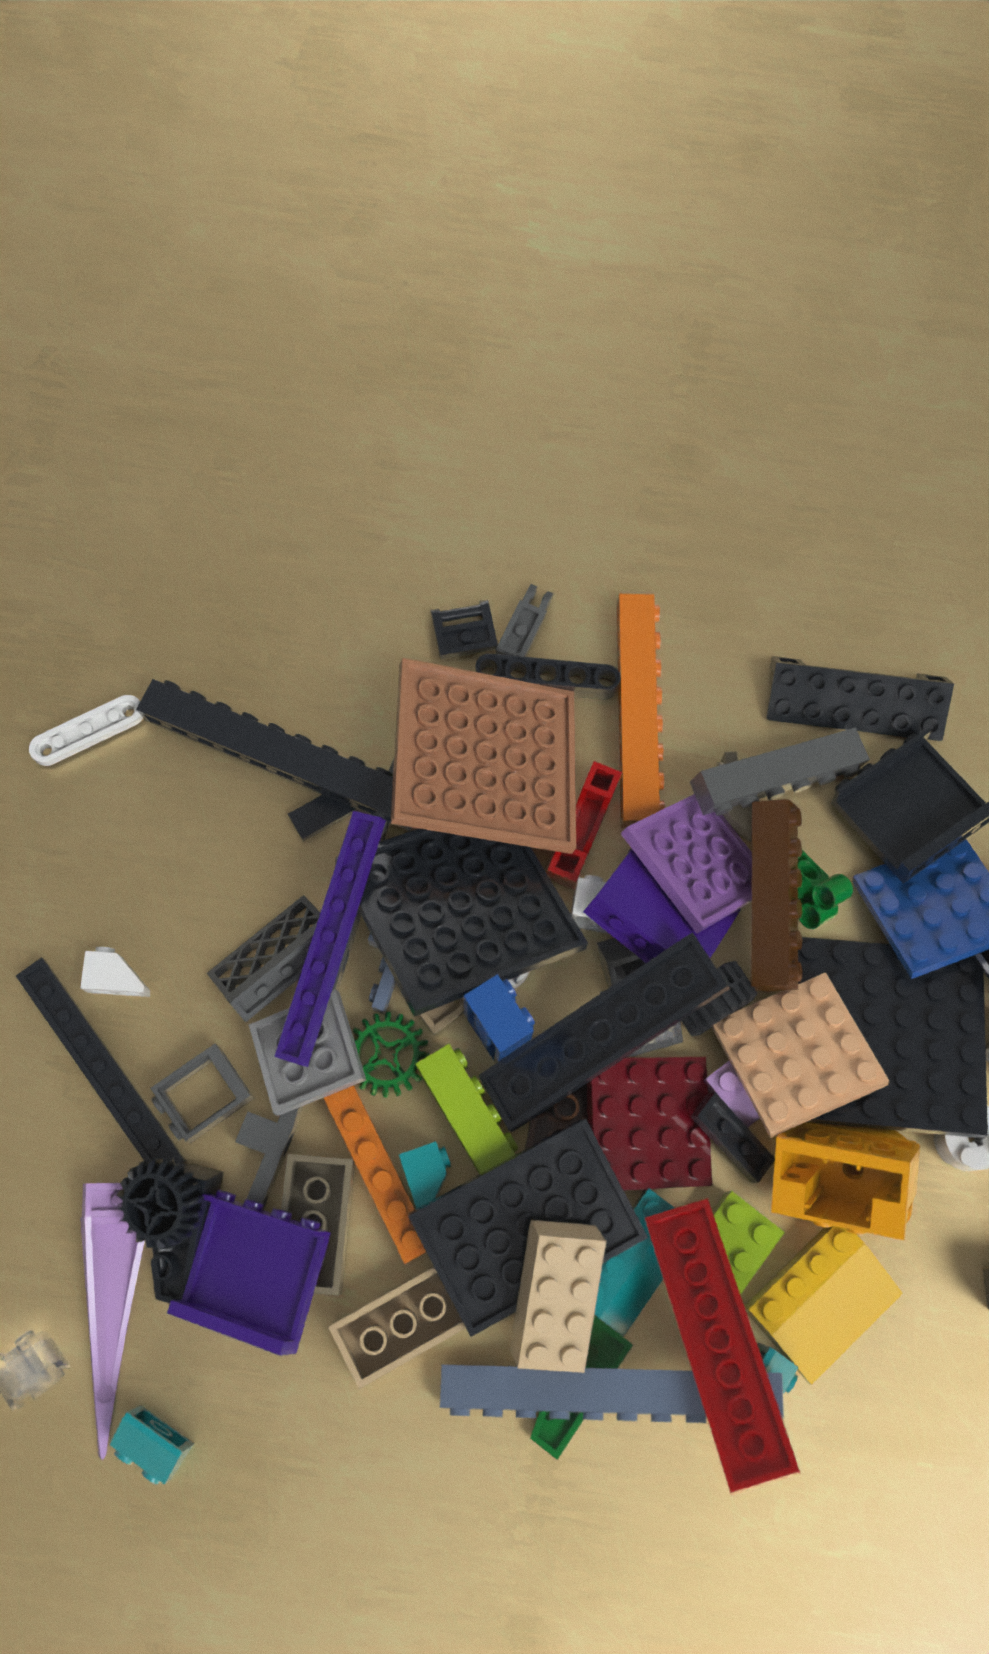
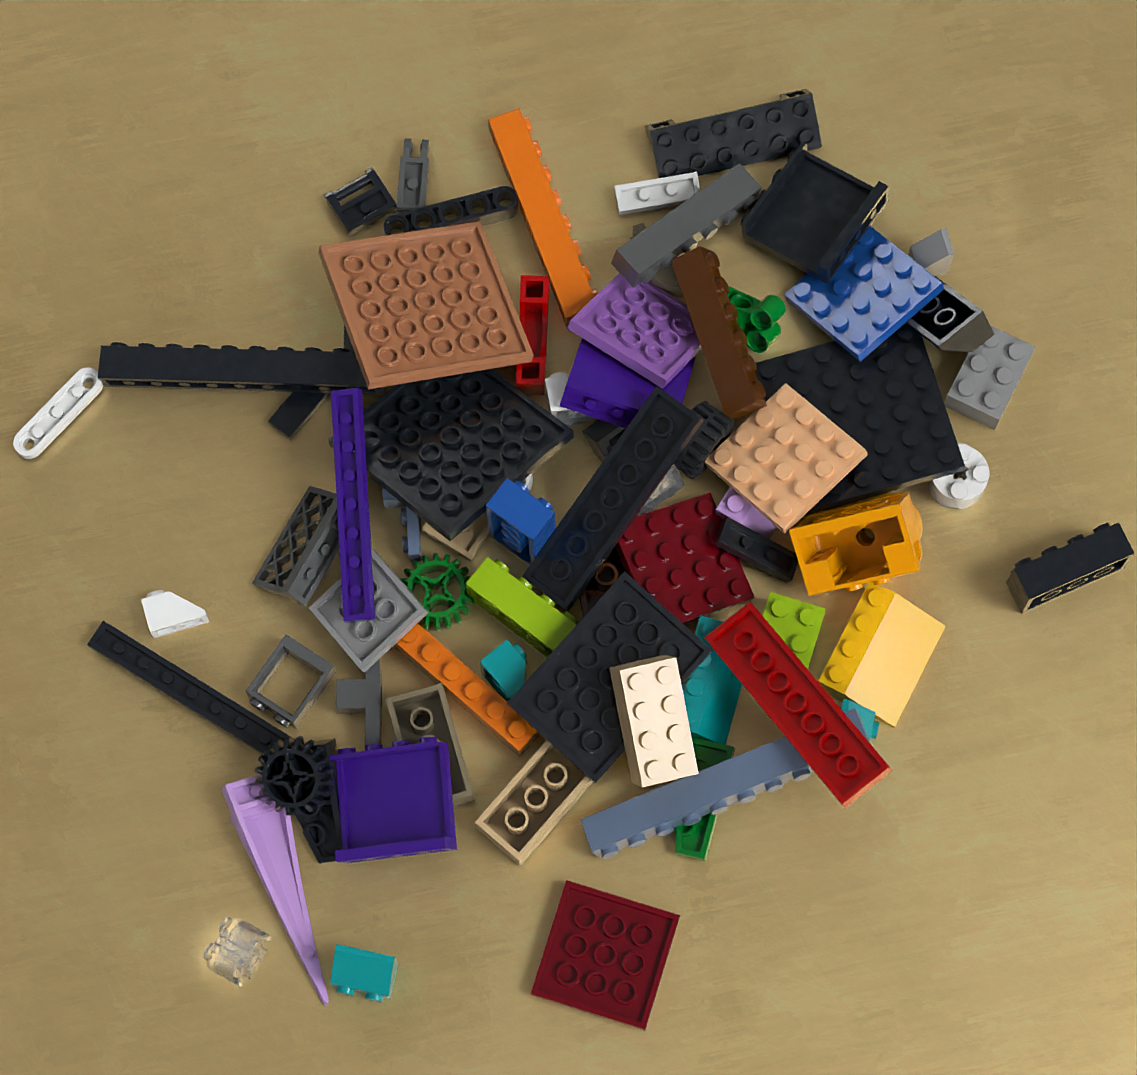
camera: 15 degrees left, 0 degrees up
none -> dark red plate [531,880,680,1031]
none -> white plate [614,172,701,216]

